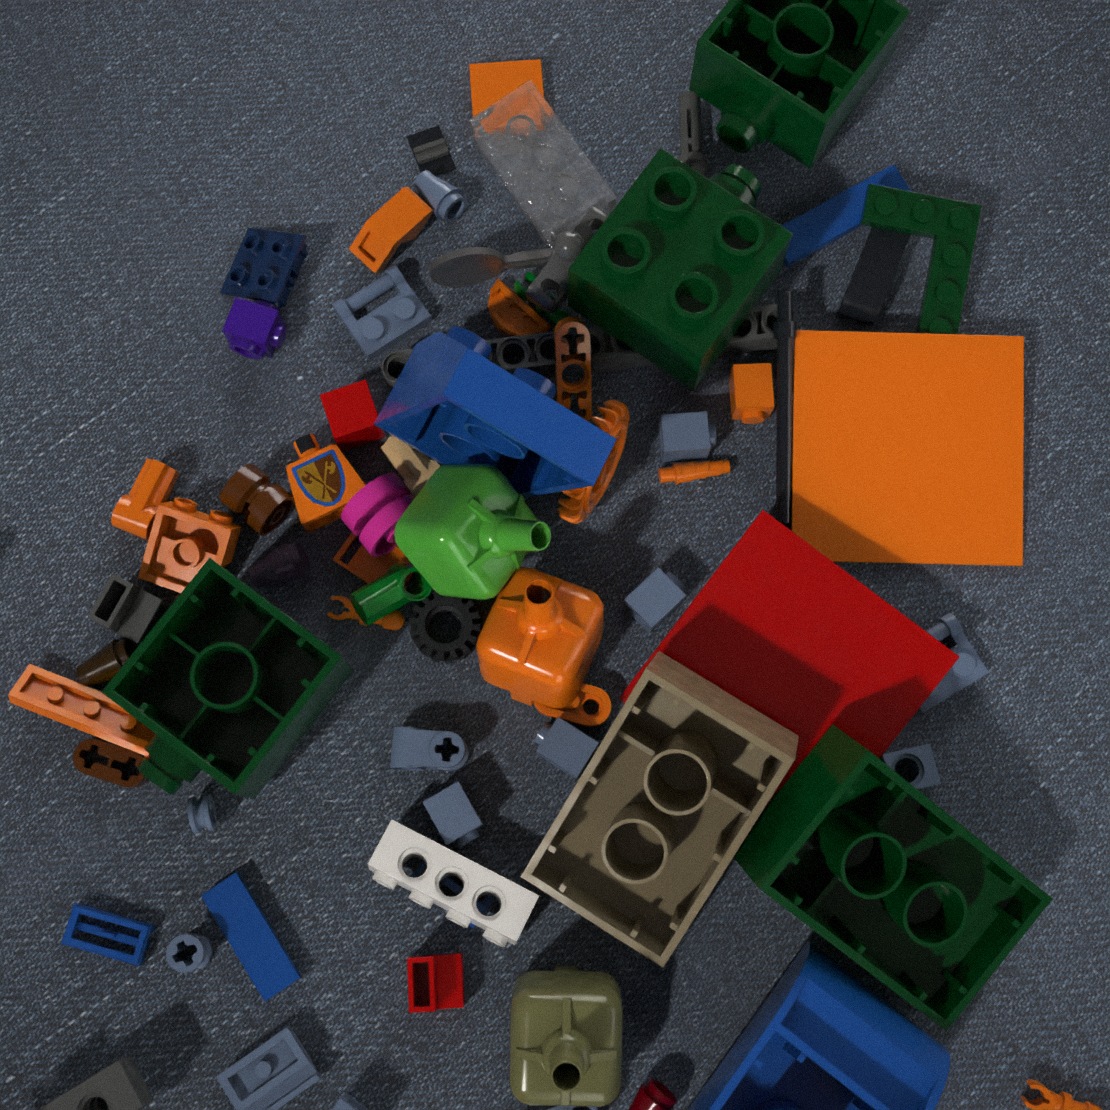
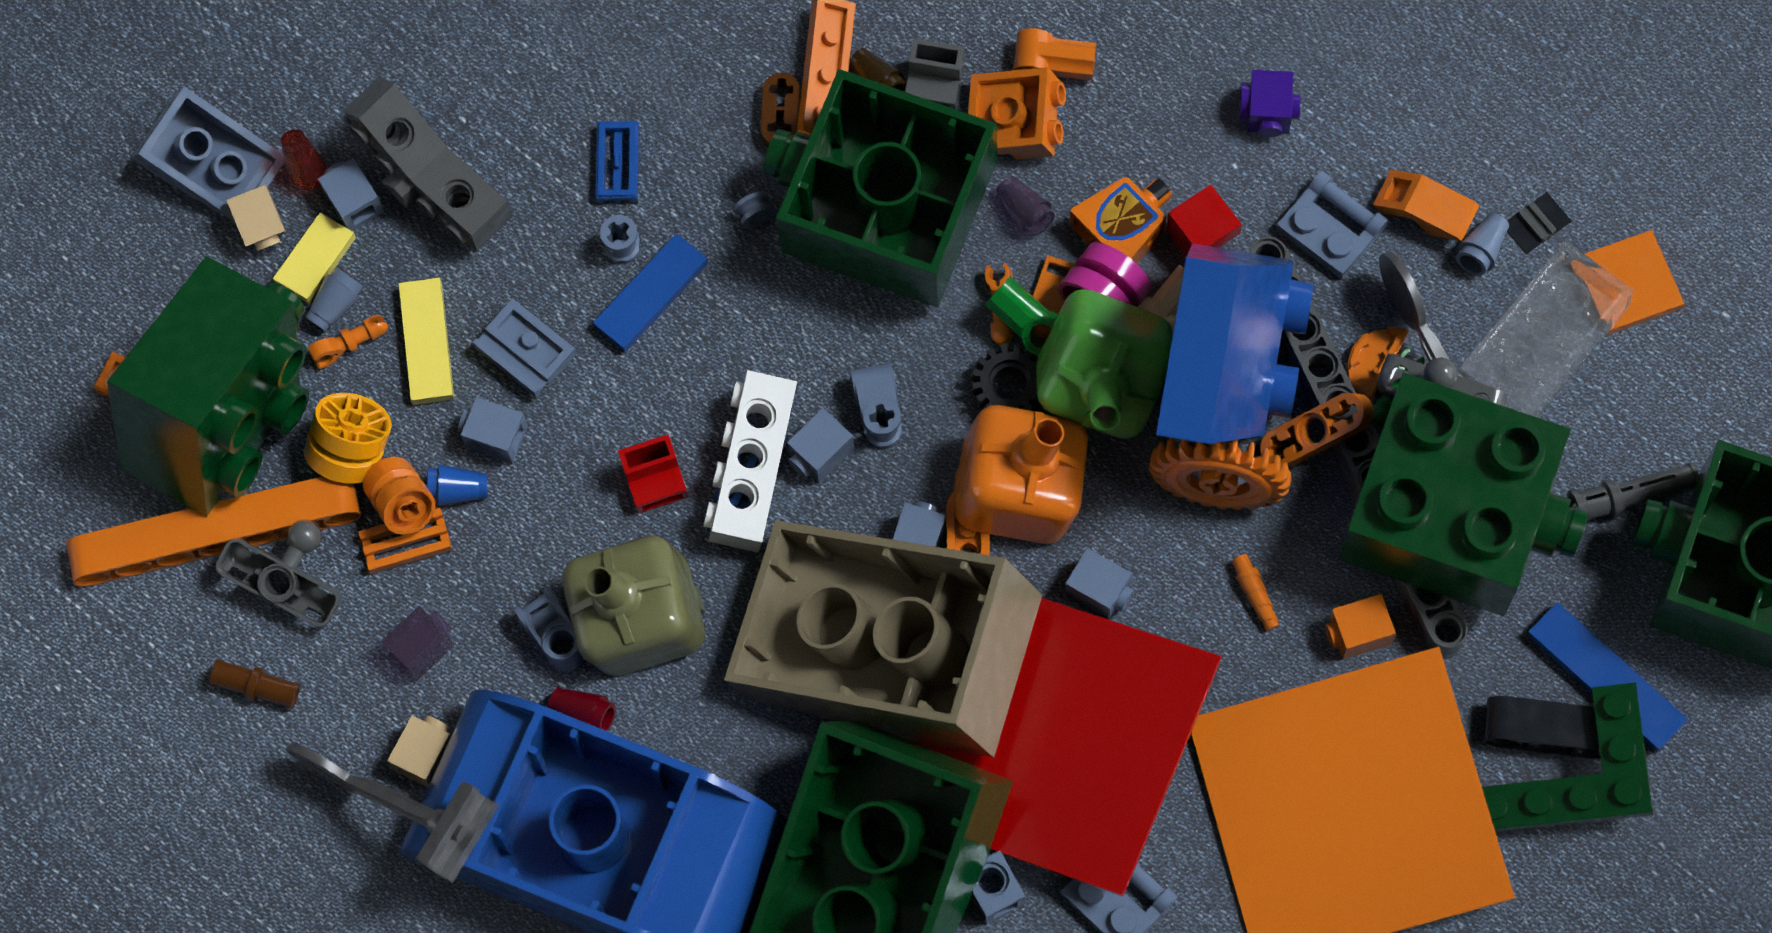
camera: 80 degrees right, 5 degrees down
reddish brown wheel [219,463,295,536] -> none
dark blue hinge [220,228,308,311] -> none
sand blue brick [658,411,716,462] -> none
black bar [773,290,797,523] -> none

